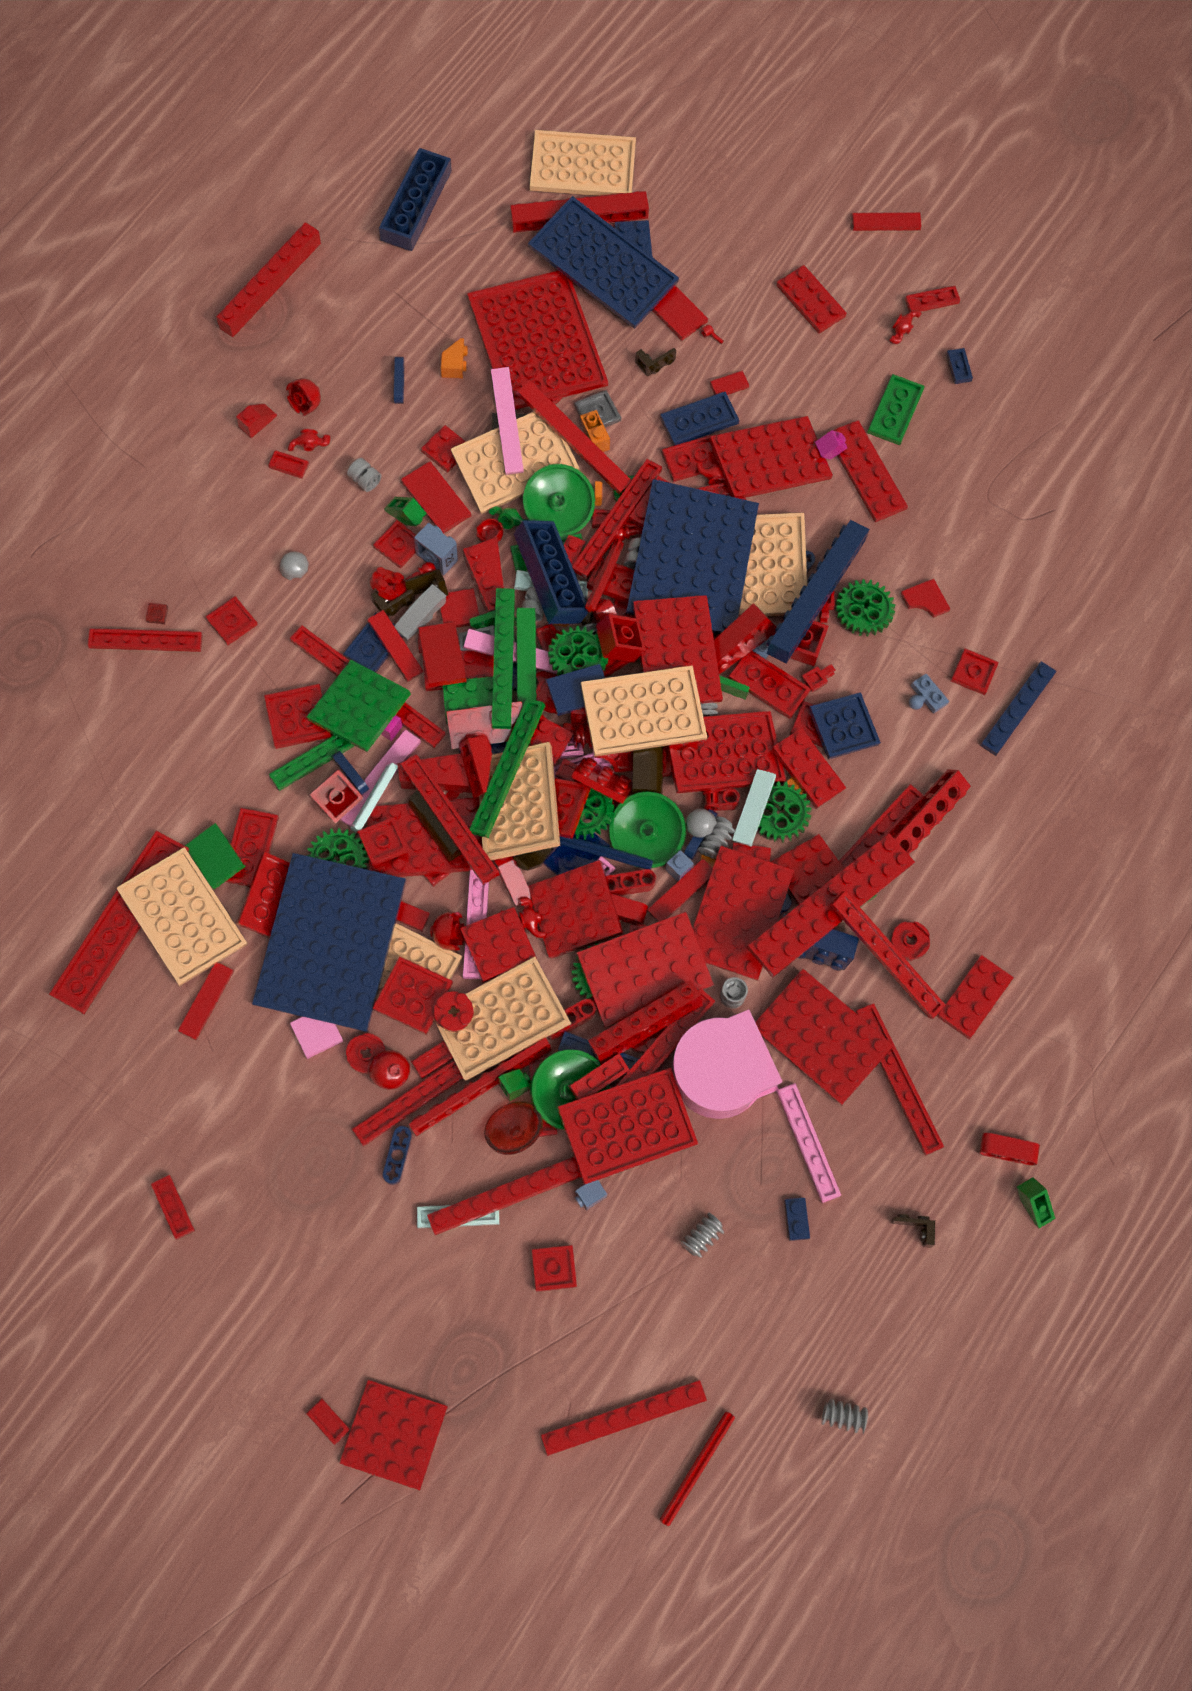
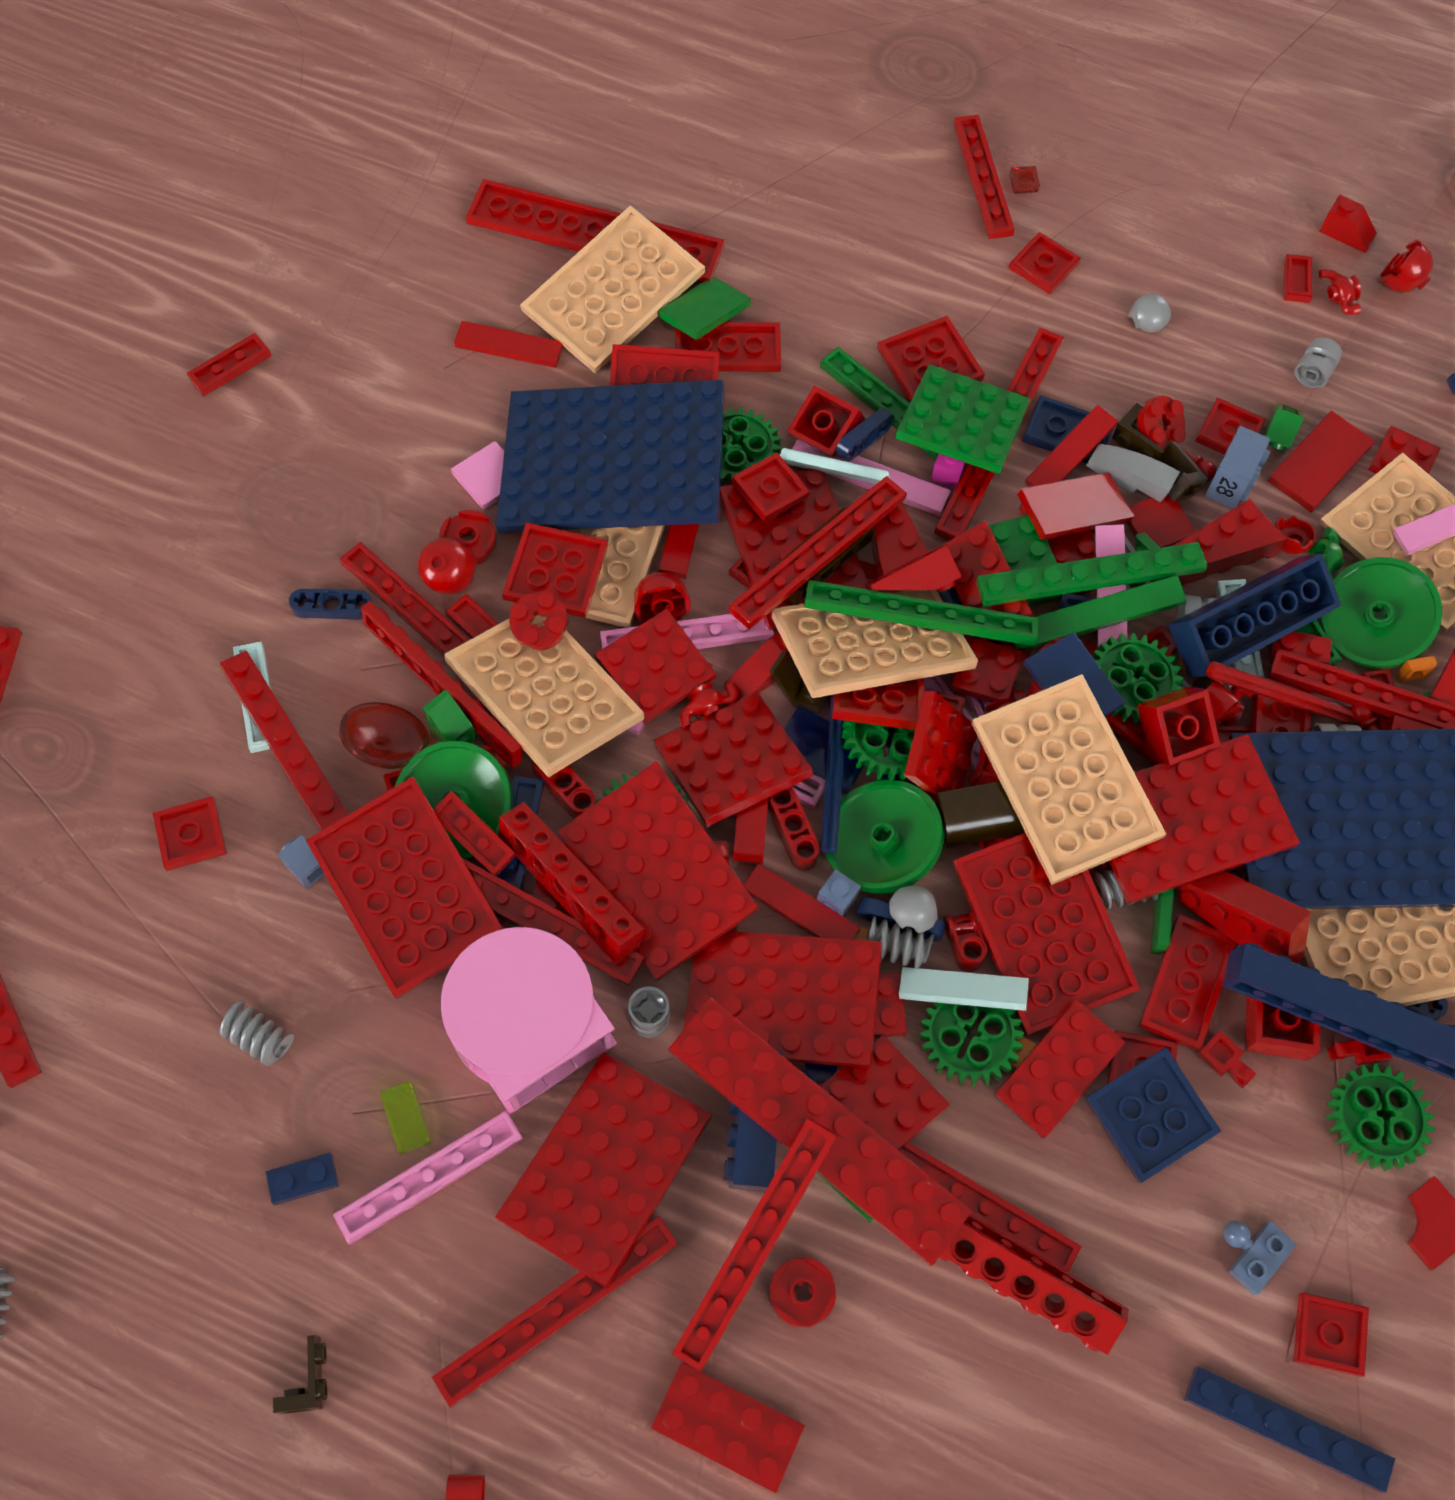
camera: 80 degrees right, 5 degrees down
none -> clear neon green tile [379,1081,431,1155]

